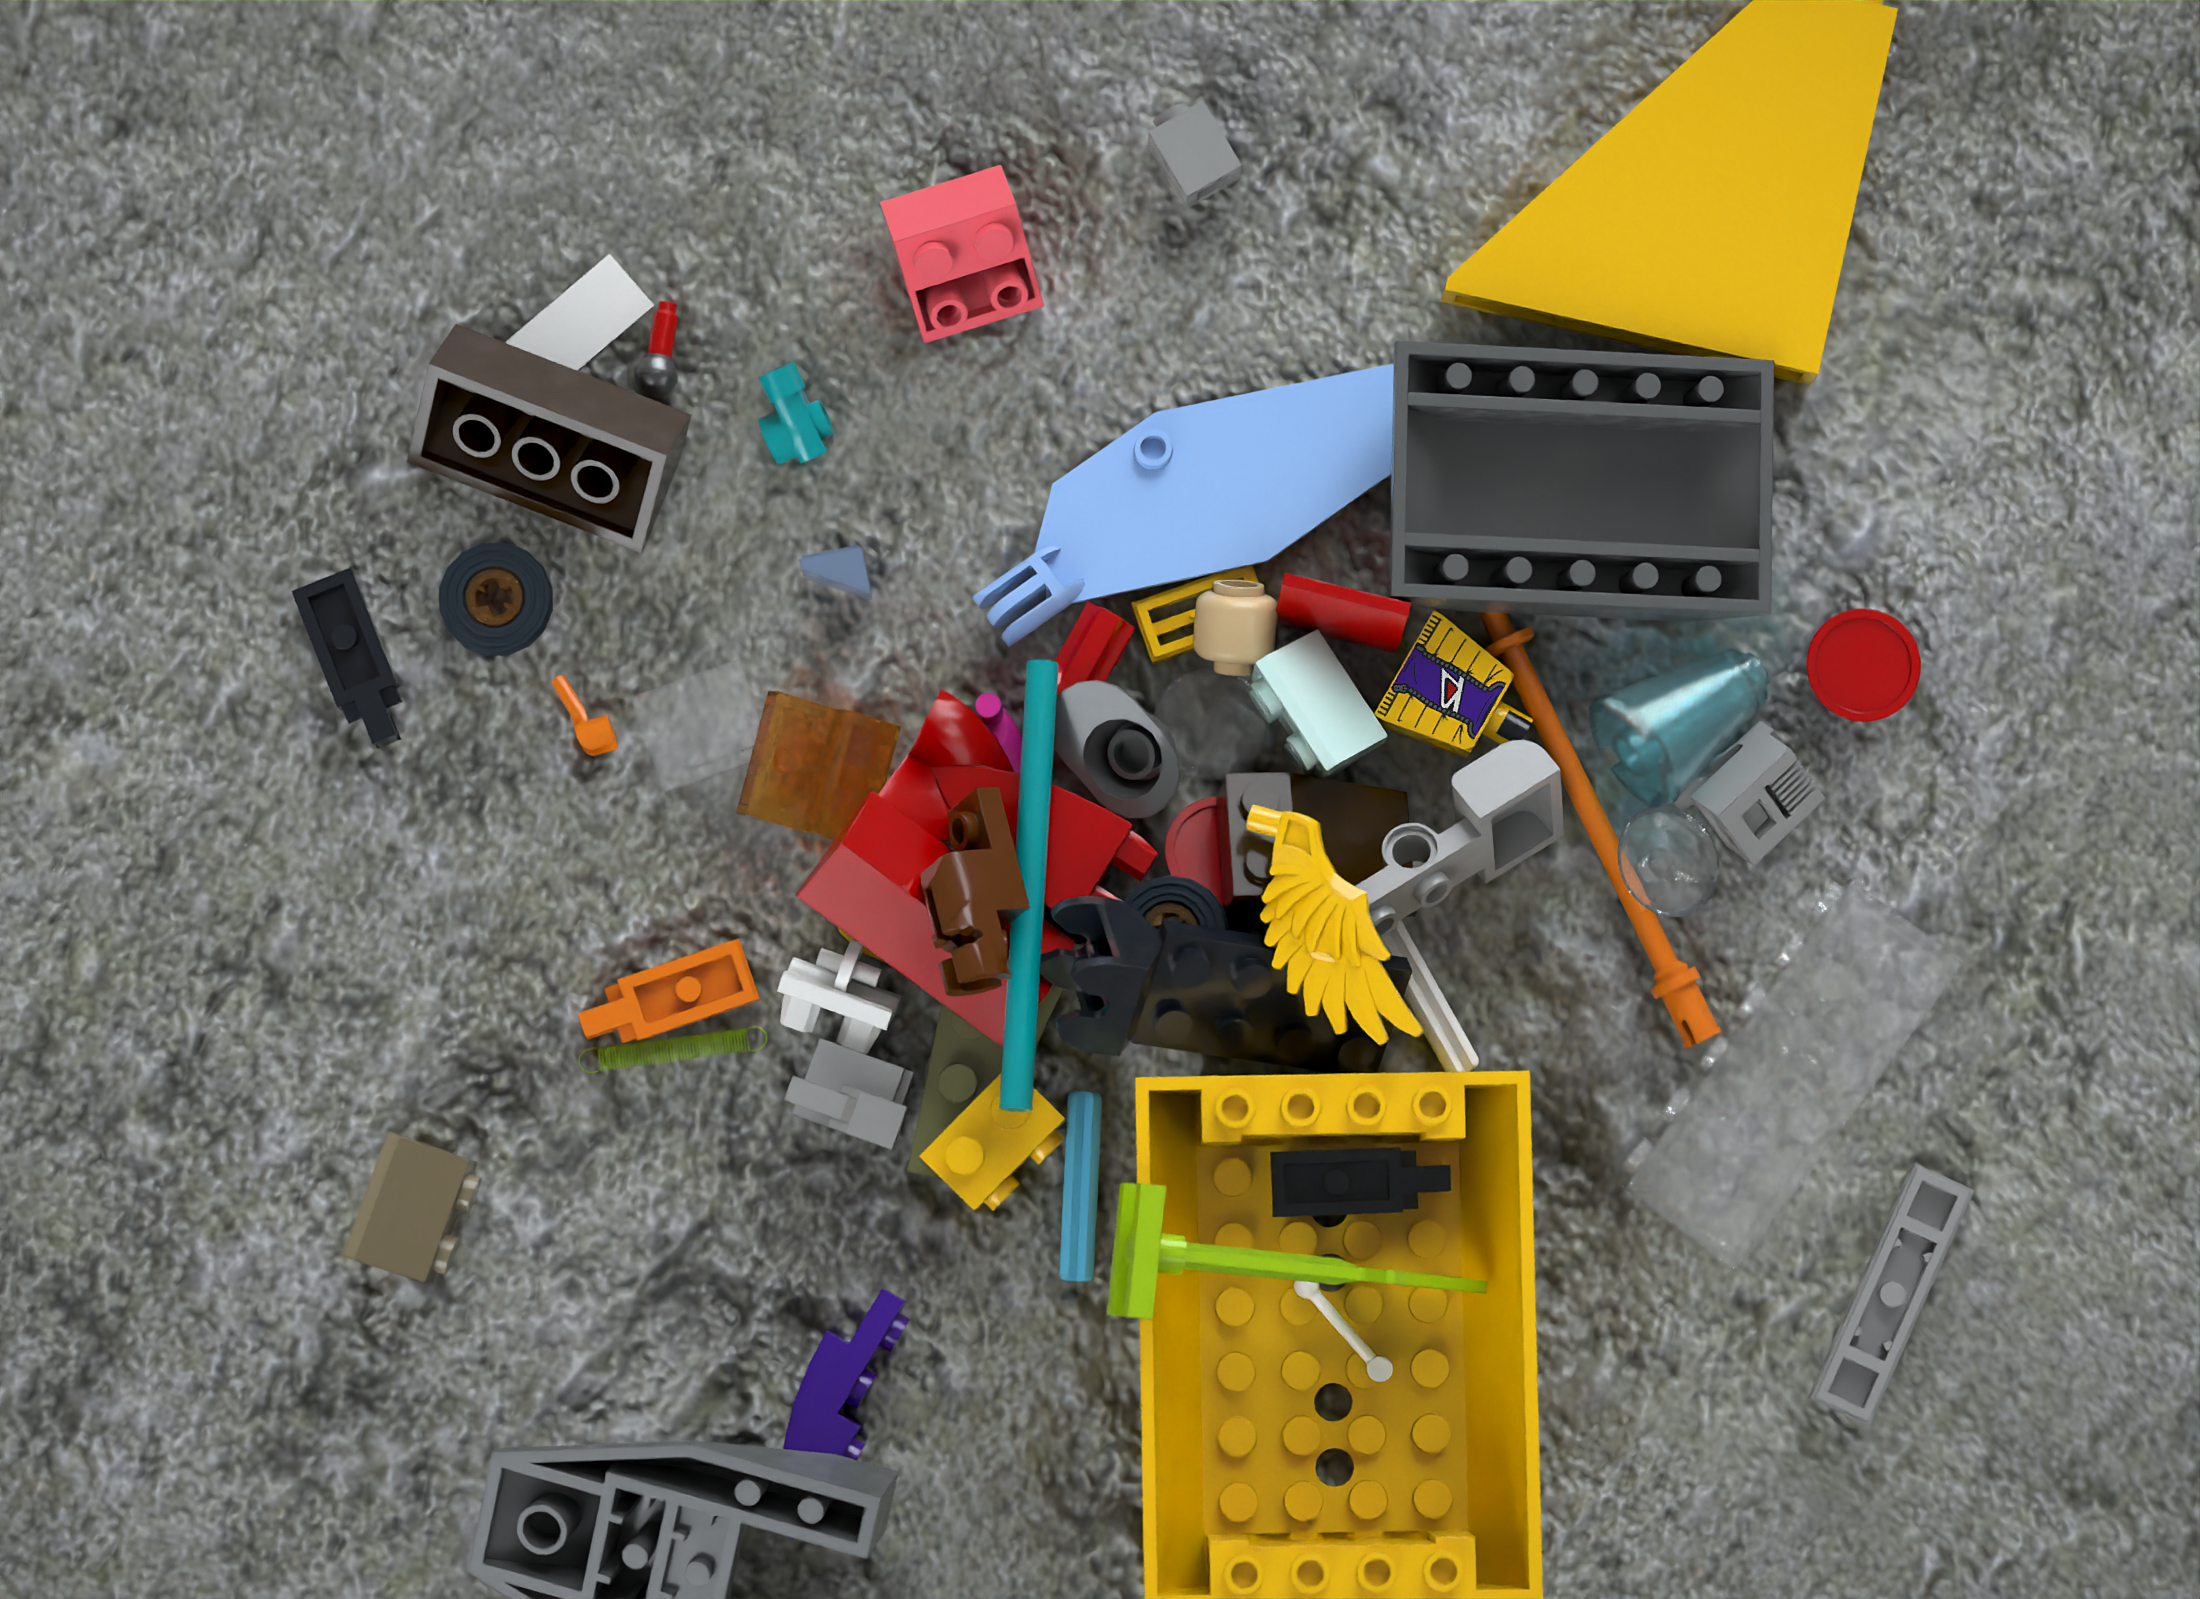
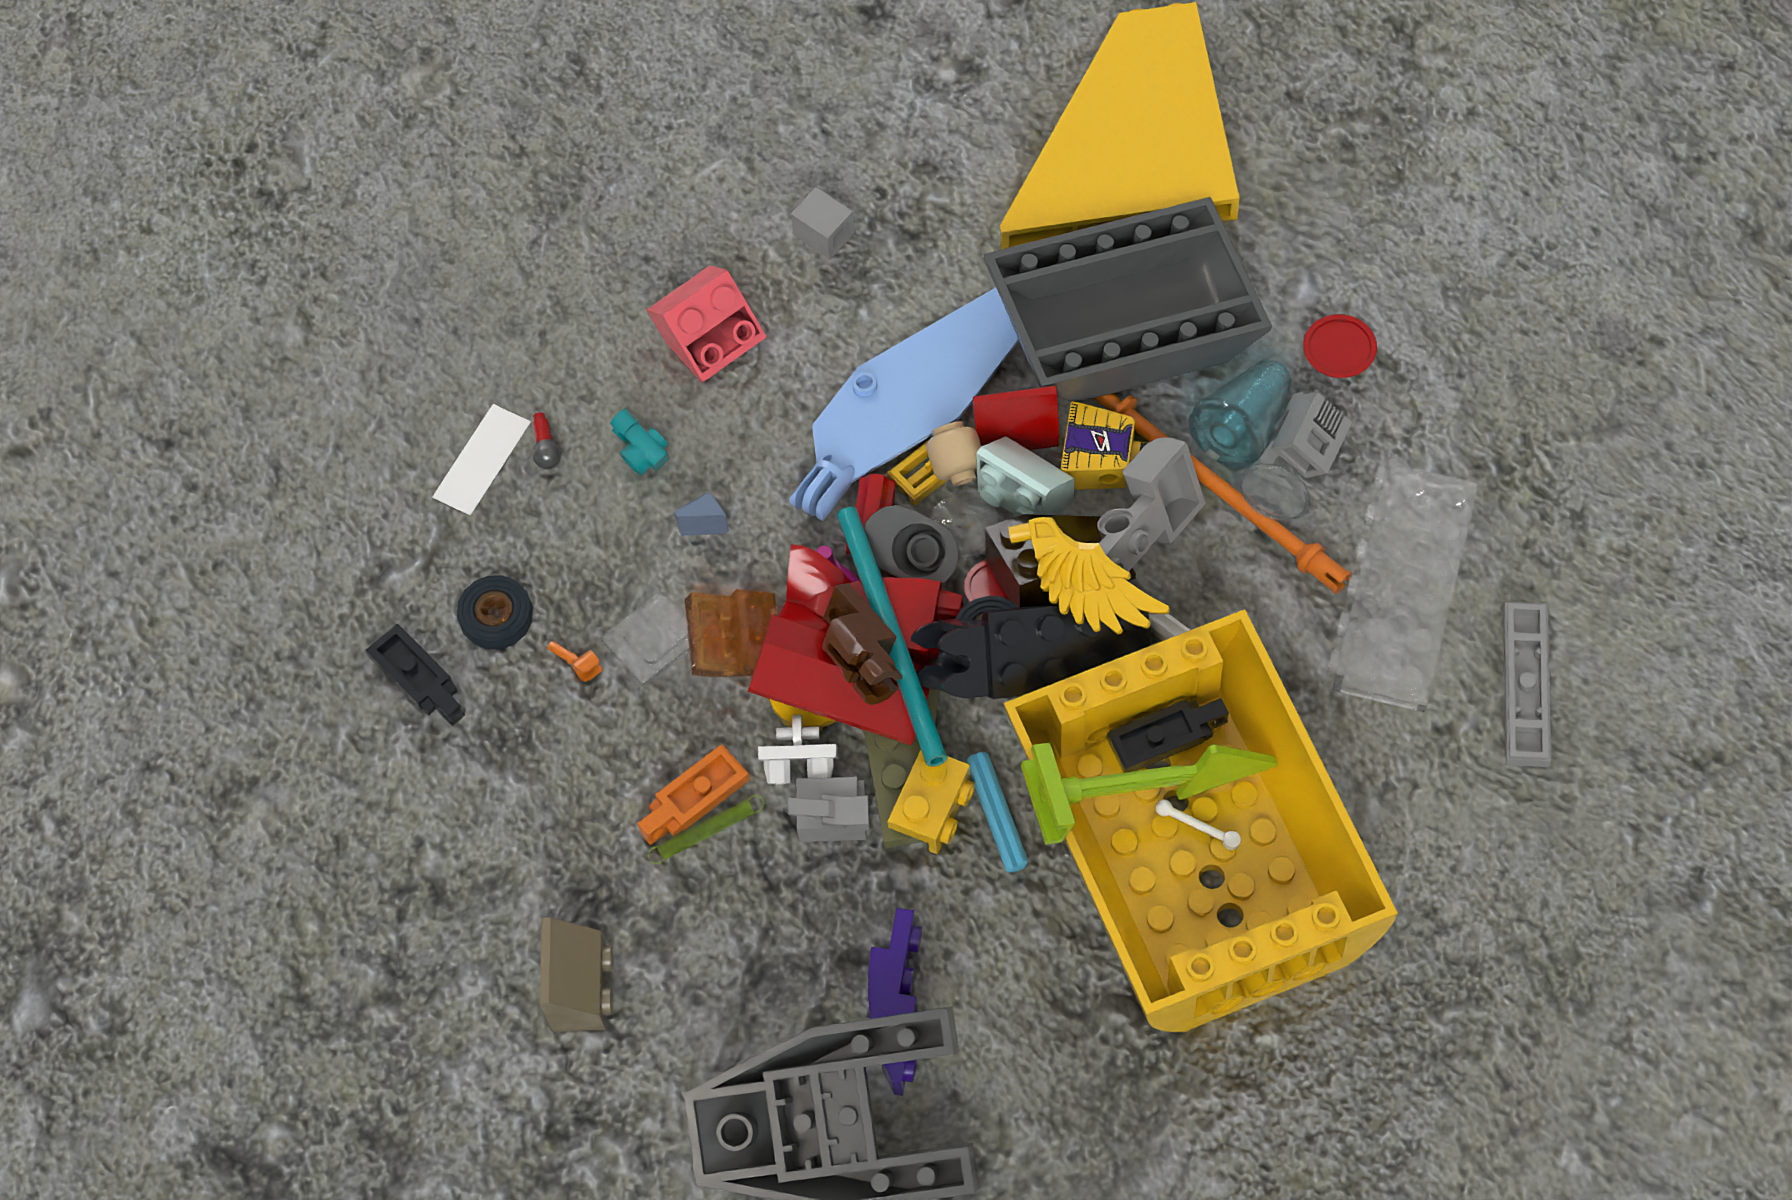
camera: 15 degrees left, 20 degrees down
dark brown slope [407,324,692,553] -> none

